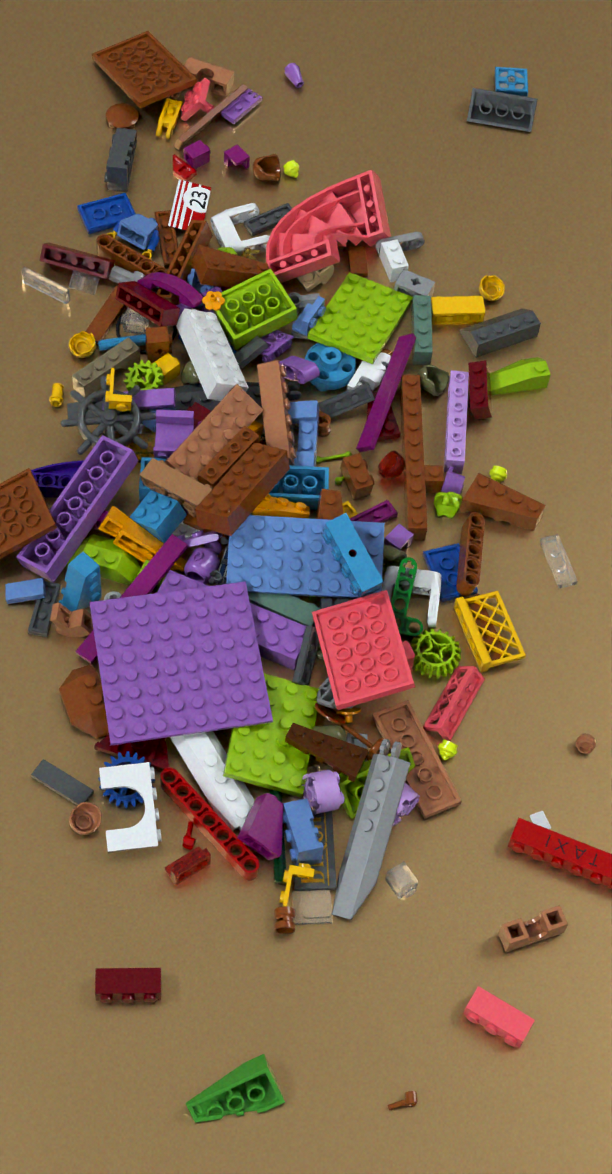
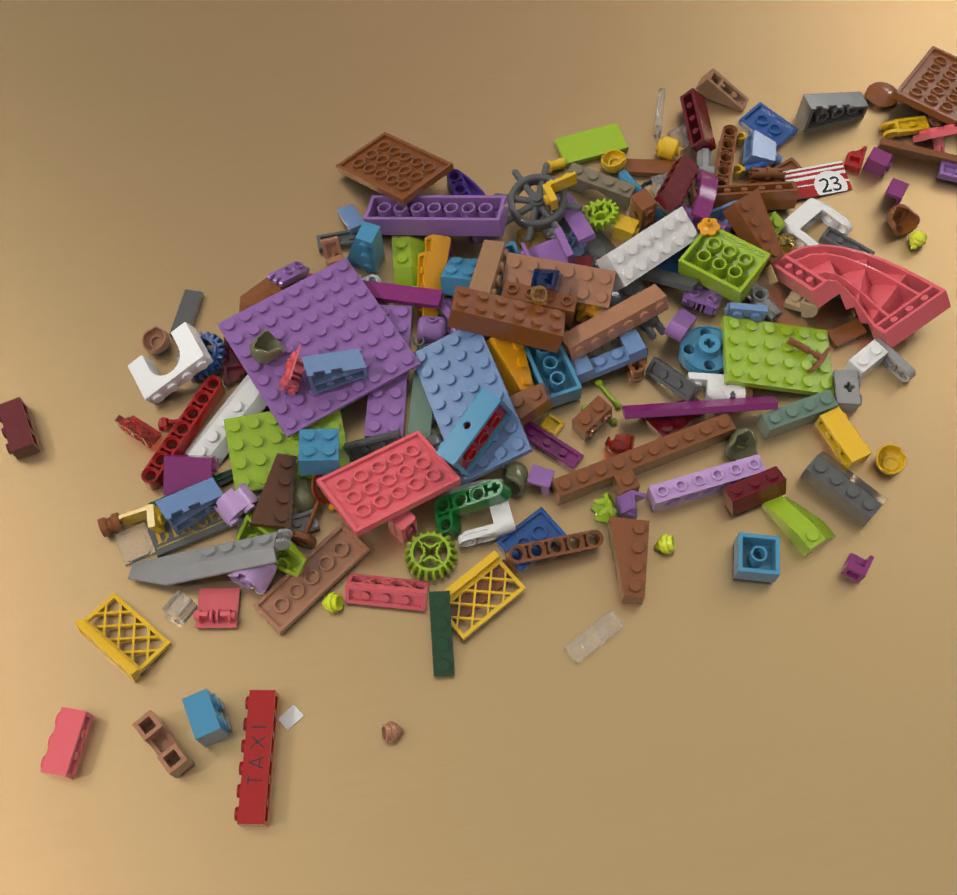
camera: 75 degrees right, 5 degrees up
none -> yellow fence [74,593,172,683]
none -> dark azure brick [182,688,231,747]
none -> coral hinge [193,588,240,628]
none -> olive hair [250,330,286,364]
none -> medium lavender hinge [267,261,310,288]
none -> coral hinge [279,345,304,395]
none -> dark azure brick [298,429,340,475]
none -> medium blue wedge [301,349,368,395]
none -> dark green plate [429,590,455,676]
none -> clear blue slope [531,269,563,292]
none -> clear yellow bush [531,285,549,306]
none -> lime tile [554,123,629,167]
none -> yellow head [655,136,682,160]
none -> medium nougat slope [696,68,749,112]
none -> dark azure brick [733,532,780,583]
none -> dark orange pin [749,166,786,180]
none -> dark orange piece [787,337,831,373]
none -> magenta panel [841,553,874,583]

